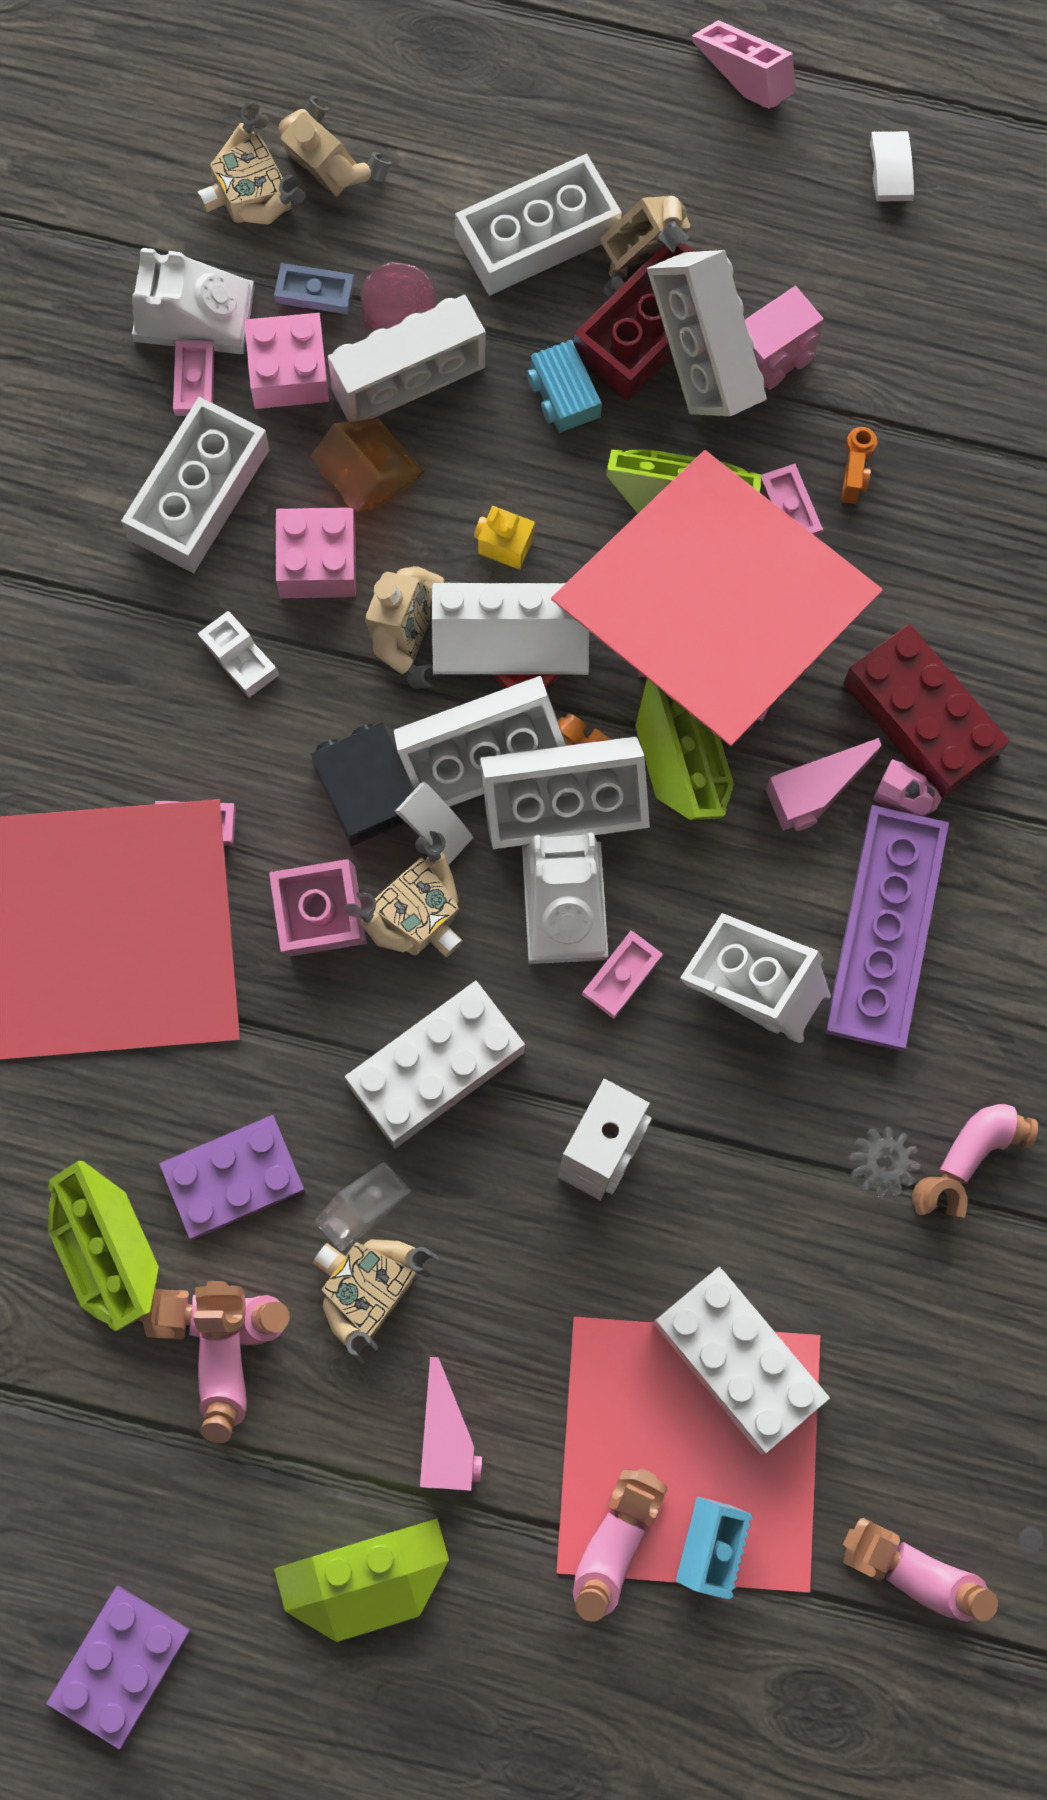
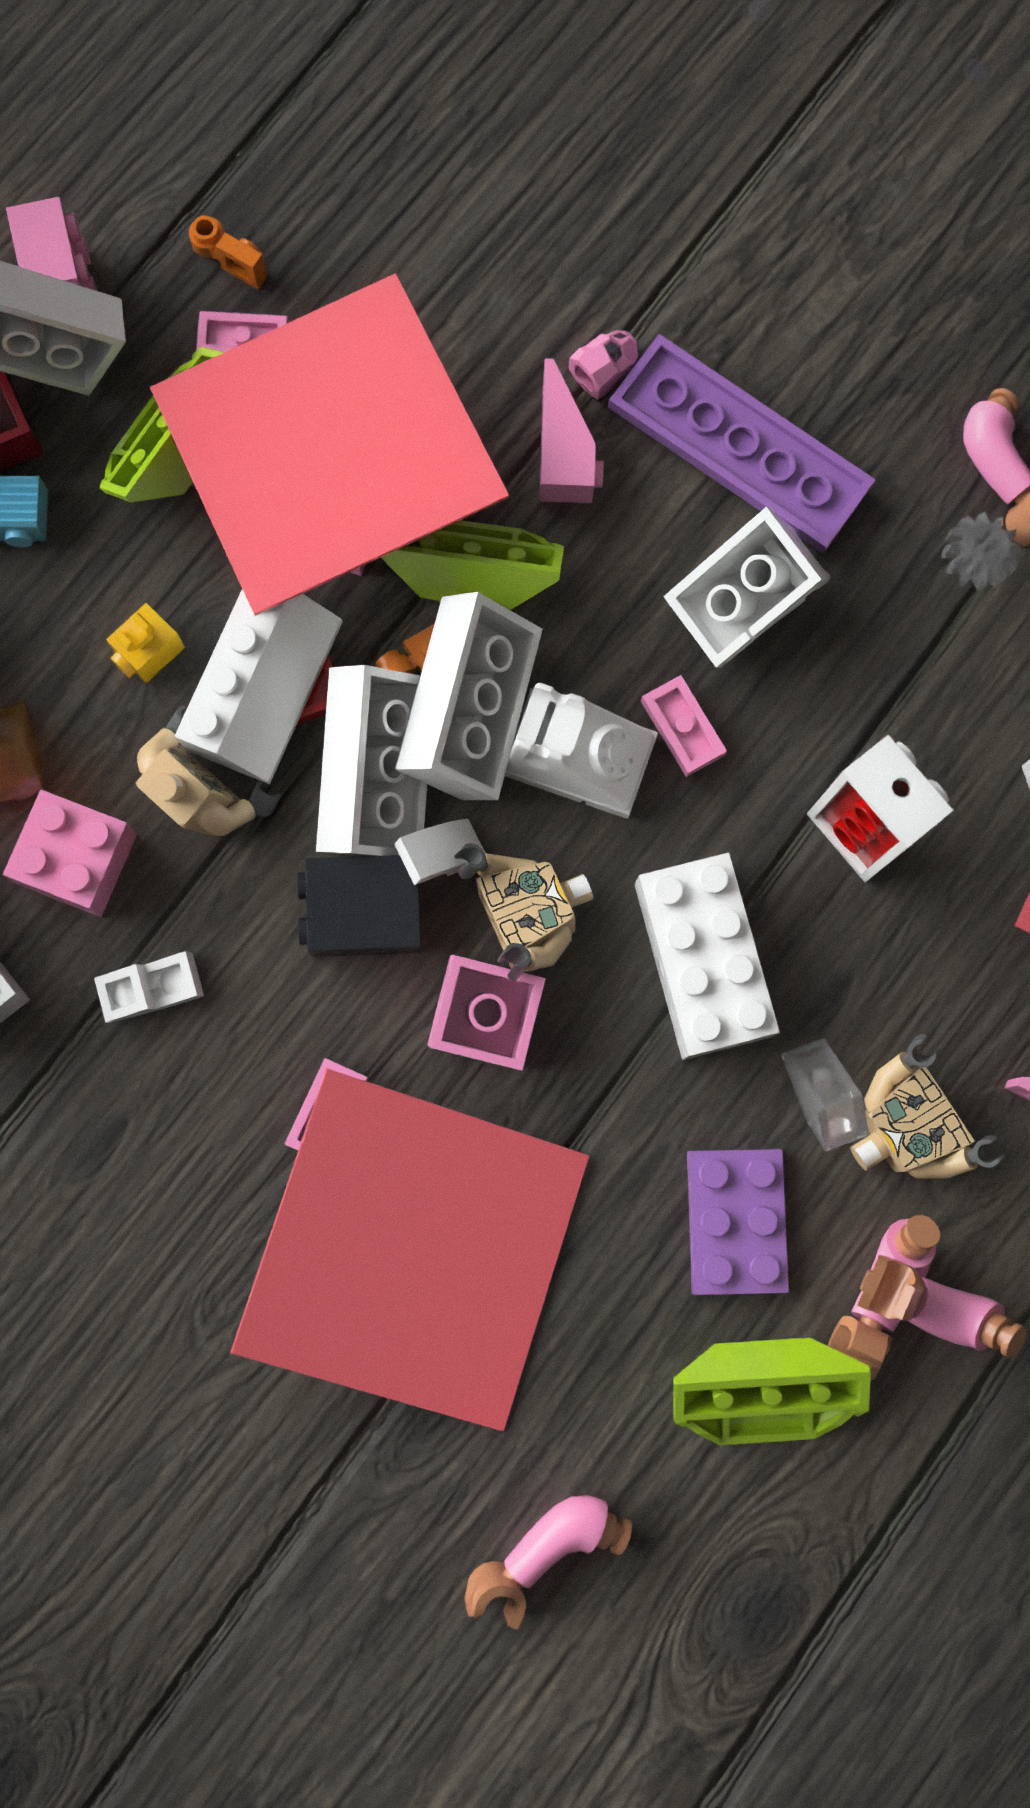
camera: 70 degrees left, 5 degrees up
dark red brick [843,623,1010,800] -> none

